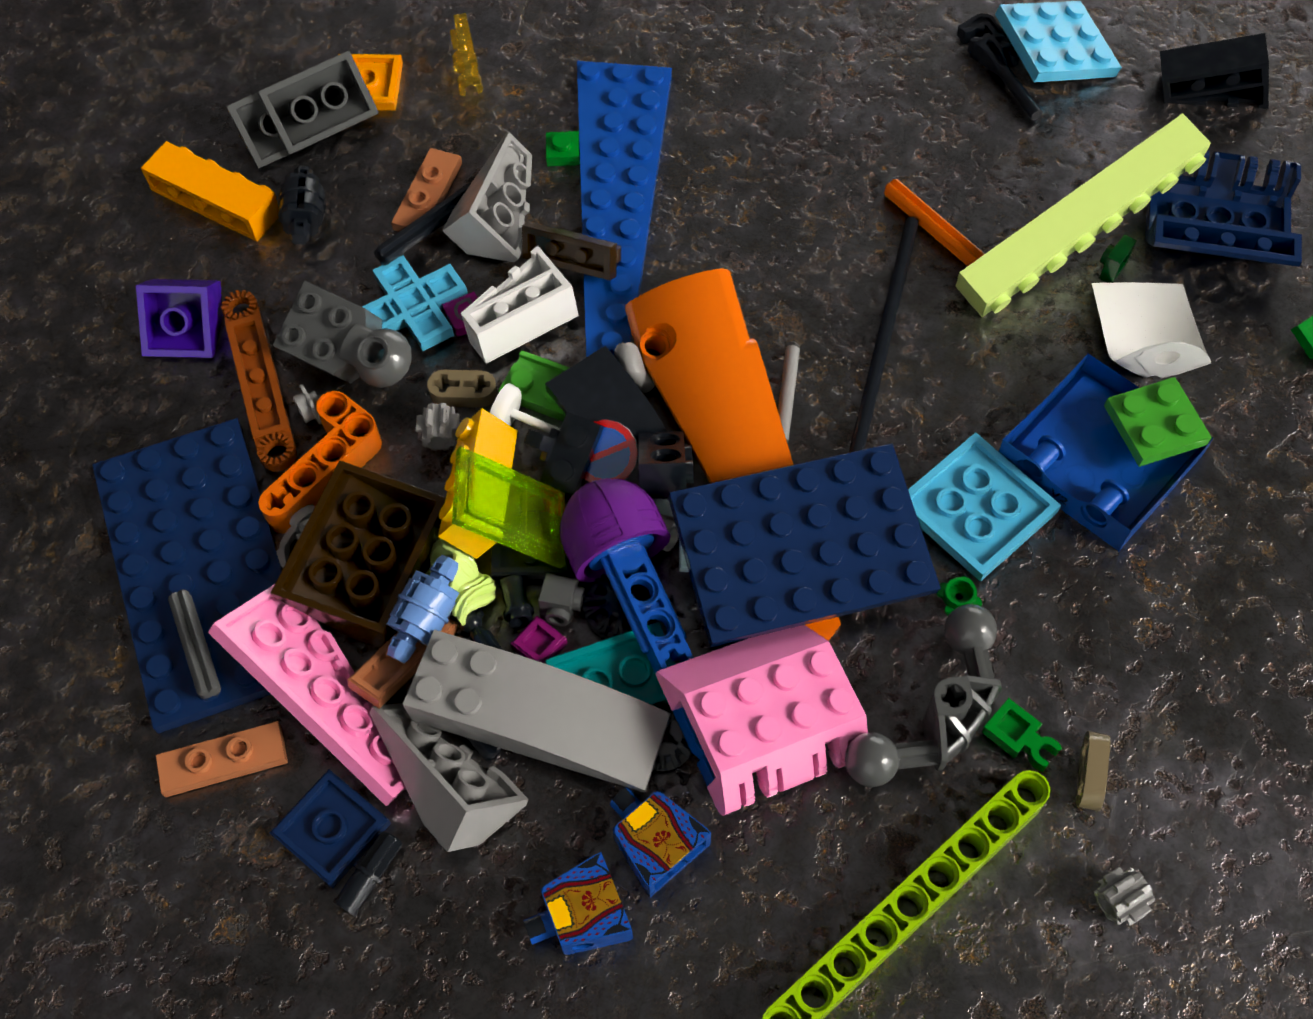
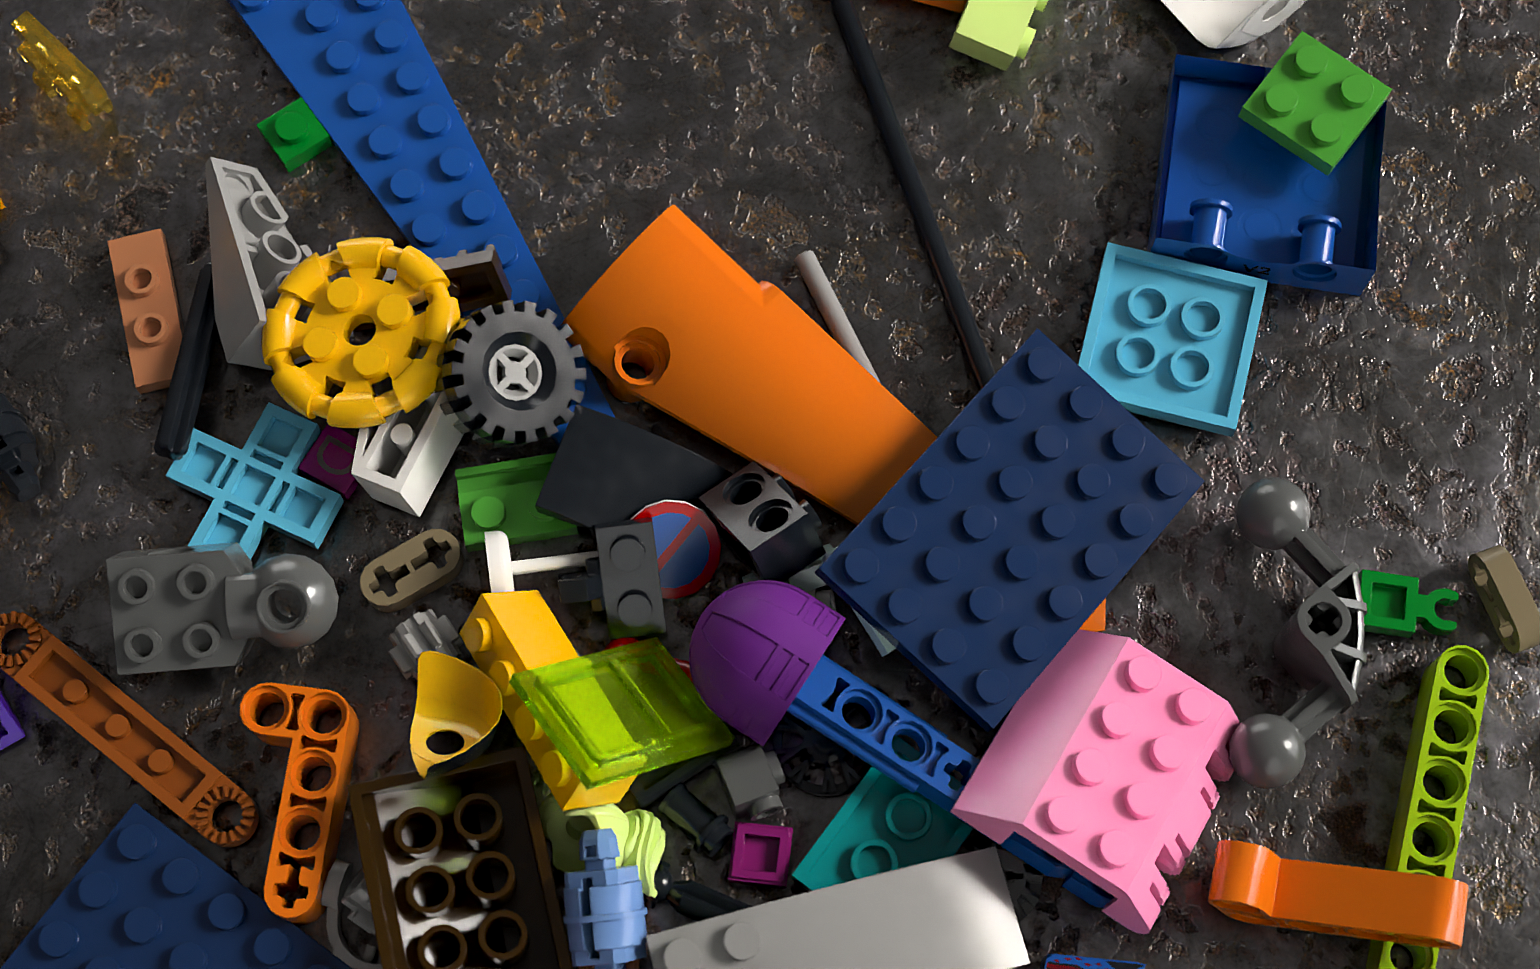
camera: 35 degrees left, 10 degrees up
light grey plate [292,384,322,425] -> none
light grey arm [614,342,655,393] -> none
green plate [936,576,982,616] -> none
none -> yellow plate [261,237,460,428]
none -> yellow piece [410,650,503,779]
none -> black wheel [435,300,586,447]
none -> orange beam [1208,840,1469,949]

